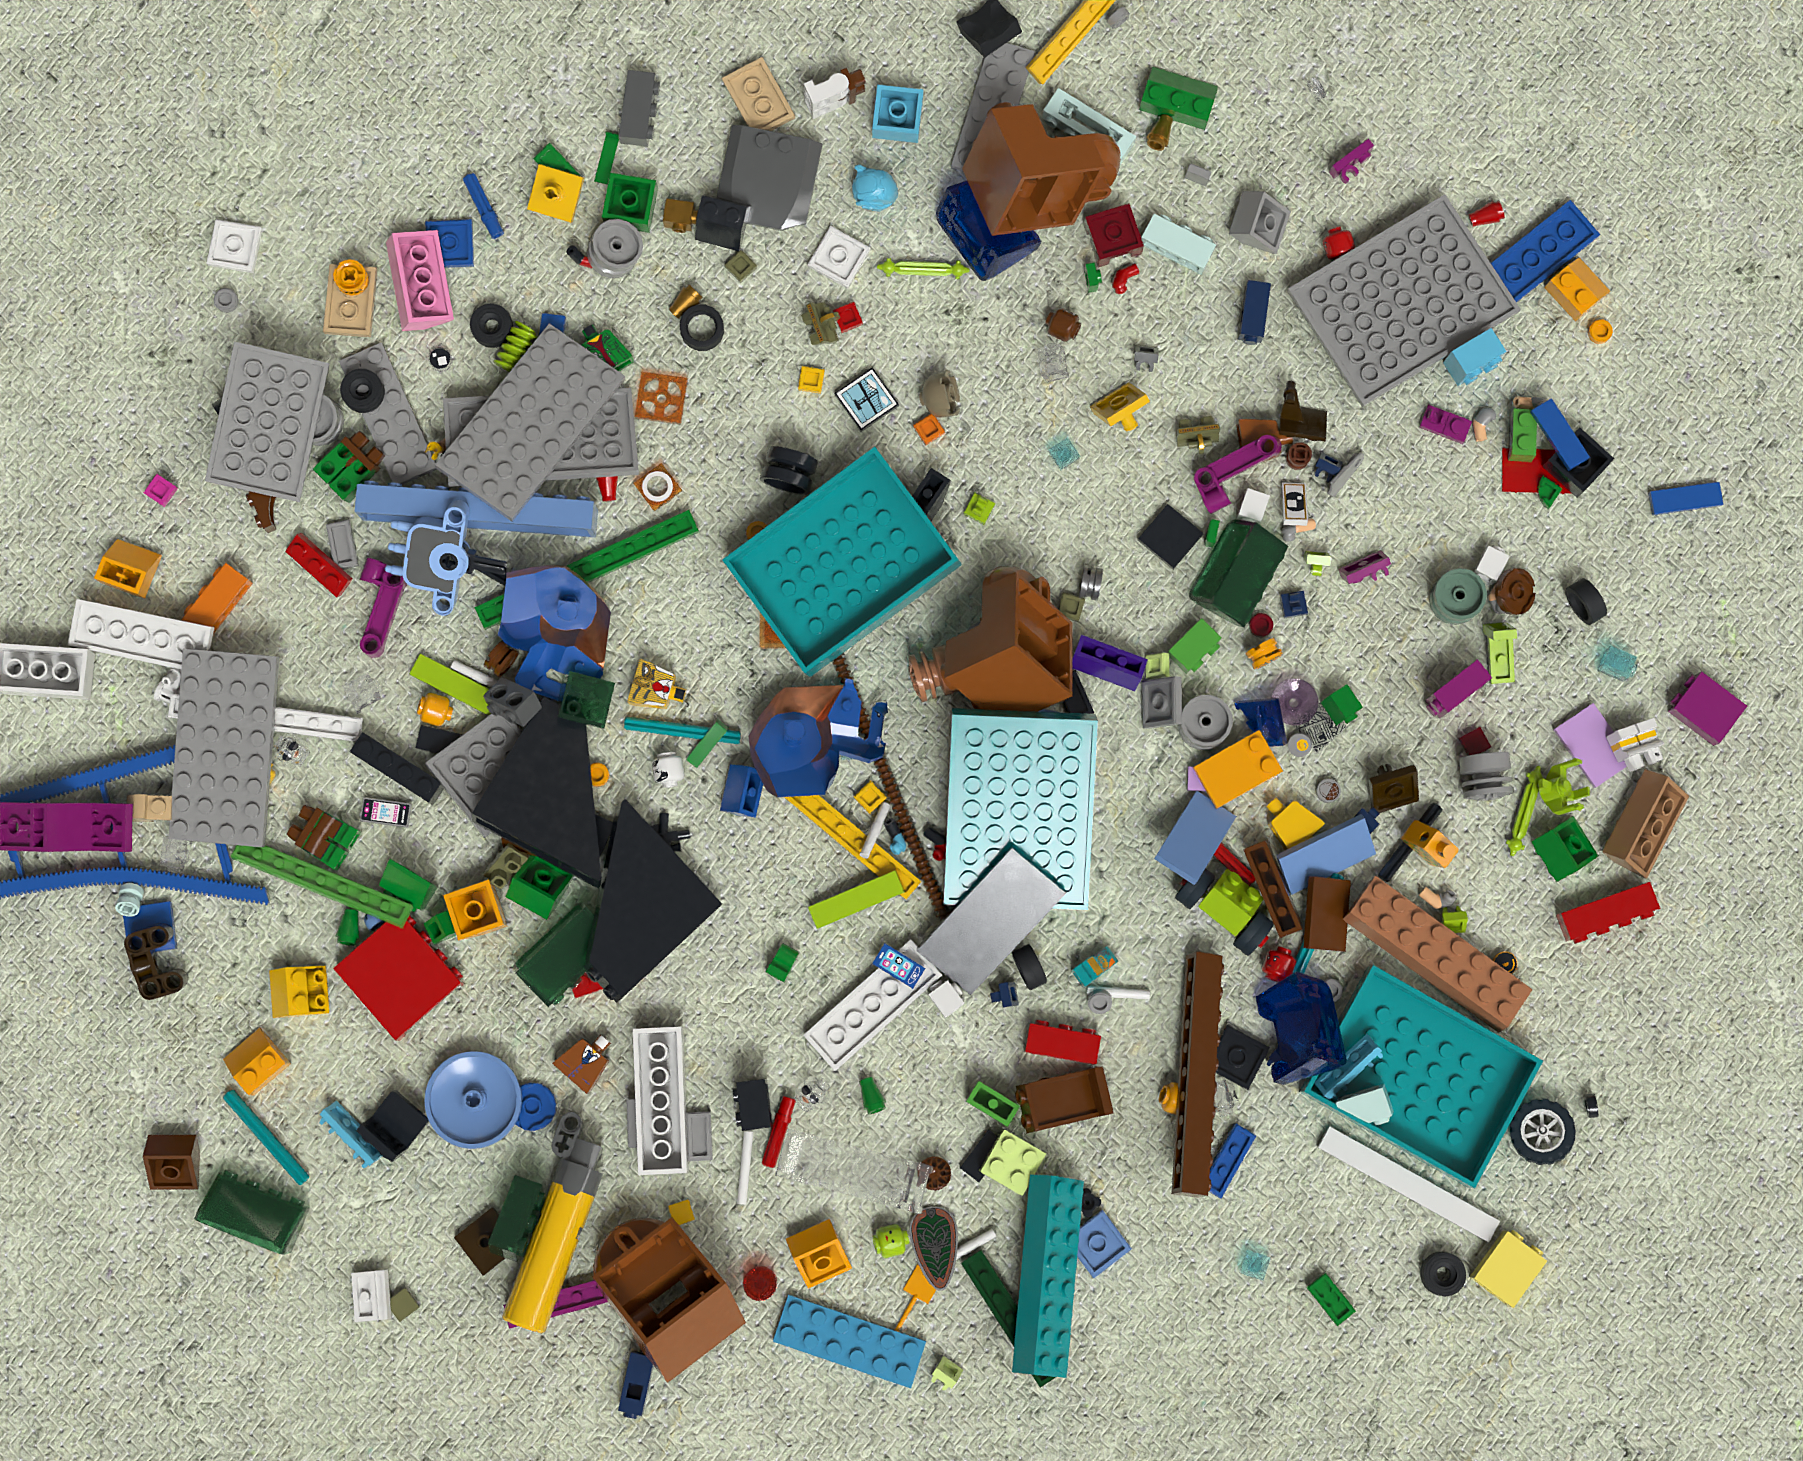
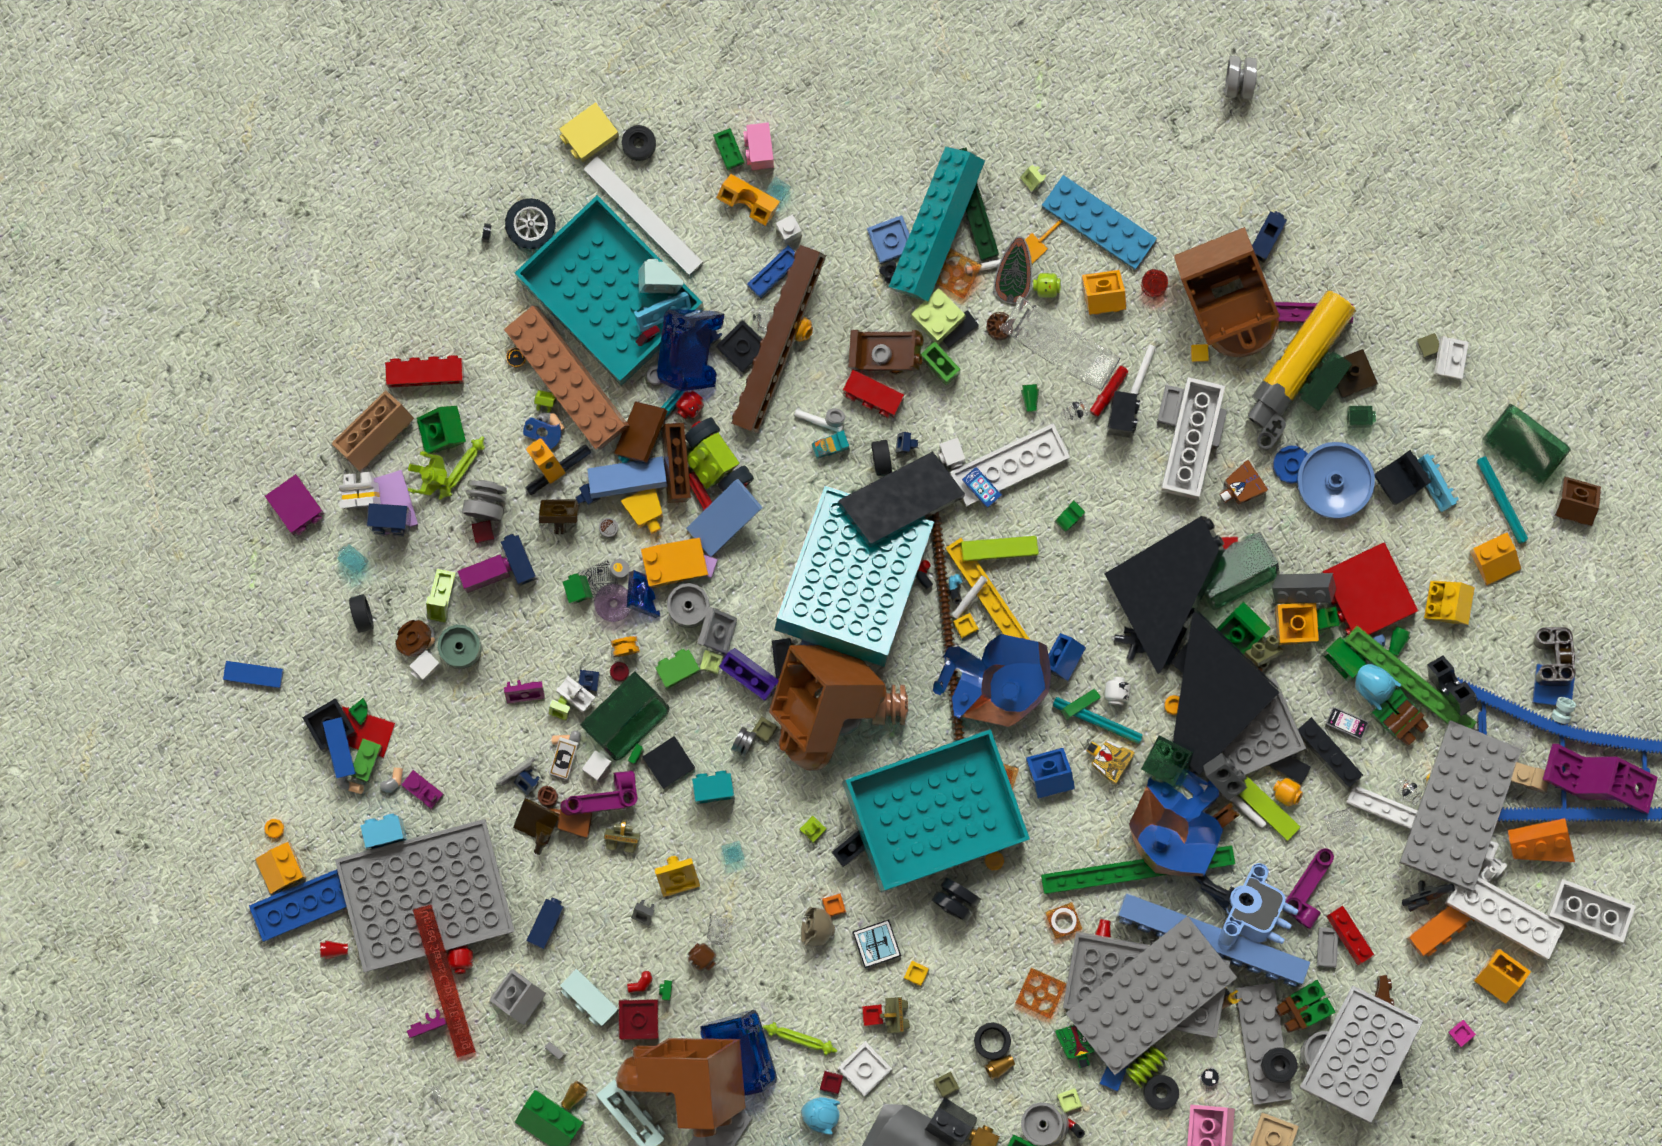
camera: 160 degrees left, 0 degrees up
none -> dark blue brick [367,503,411,537]
none -> clear red tile [413,903,476,1057]
none -> dark blue brick [501,534,537,586]
none -> blue piece [523,417,562,449]
none -> white hips [556,676,595,713]
none -> dark red tile [635,325,660,347]
none -> teal brick [692,770,735,804]
none -> light orange arch [716,174,780,226]
none -> bright pink brick [743,122,774,171]
none -> white brick [776,214,802,244]
none -> dark red tile [820,1071,843,1094]
none -> light grey tile [872,344,892,364]
none -> clear orange piece [936,248,982,299]
none -> blue slope [1026,748,1075,799]
none -> yellowish green tile [1057,1088,1082,1113]
none -> dark grey brick [1272,573,1336,604]
none -> clear green brick [1347,406,1376,428]
none -> medium azure helmet [1355,664,1401,710]
none -> black piece [1402,880,1455,912]
none -> black arch [1427,655,1477,716]
none -> orange wedge [1508,818,1575,862]

